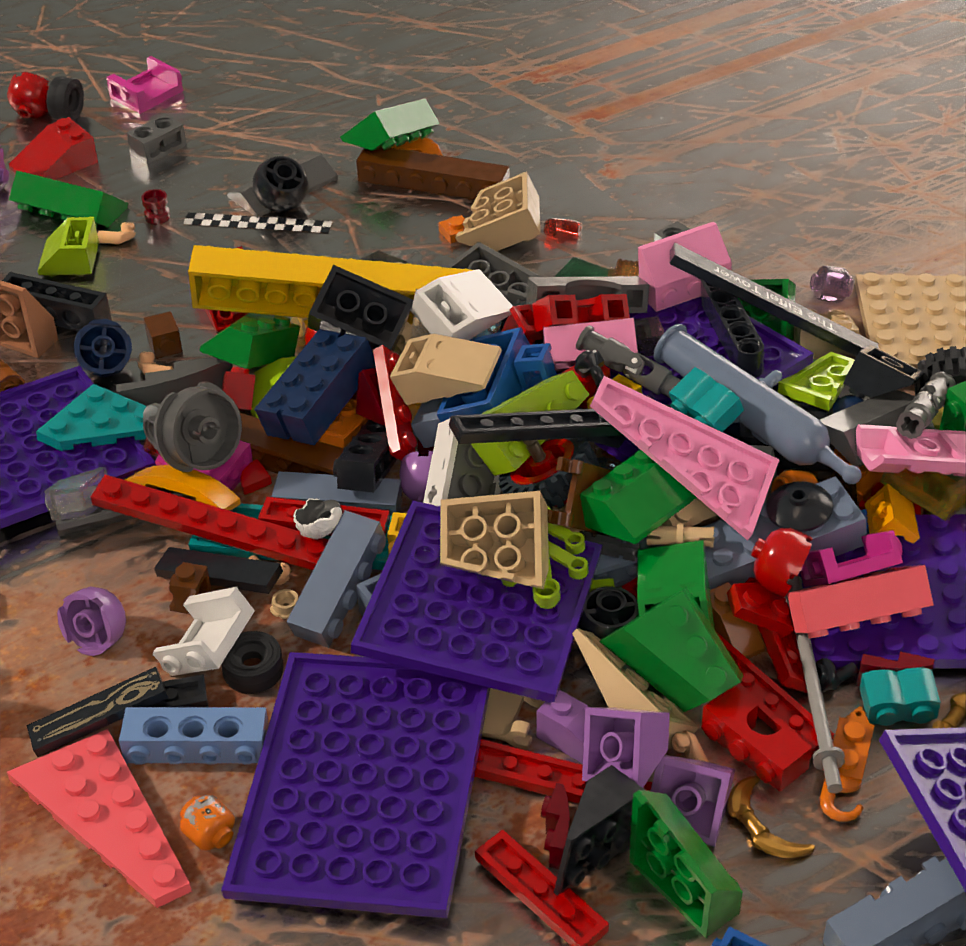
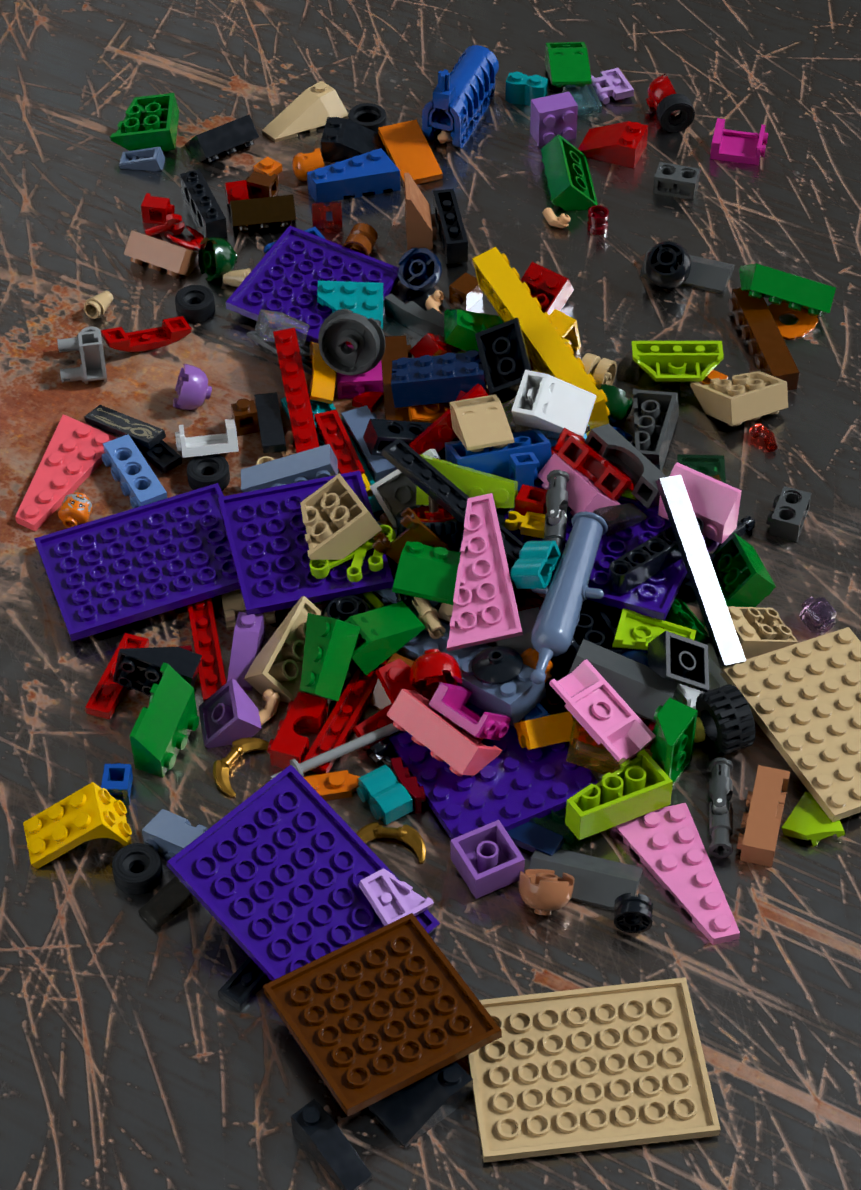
camera: 60 degrees right, 5 degrees up
lime slope [38,217,99,276] -> none
sticker [183,213,332,233] -> none
hair [293,498,343,539] -> none
black plate [574,350,605,389] -> none
medium lavender slope [582,707,670,788] -> none
dark grey piece [896,372,956,439] -> none
none -> lime wedge [631,341,724,382]

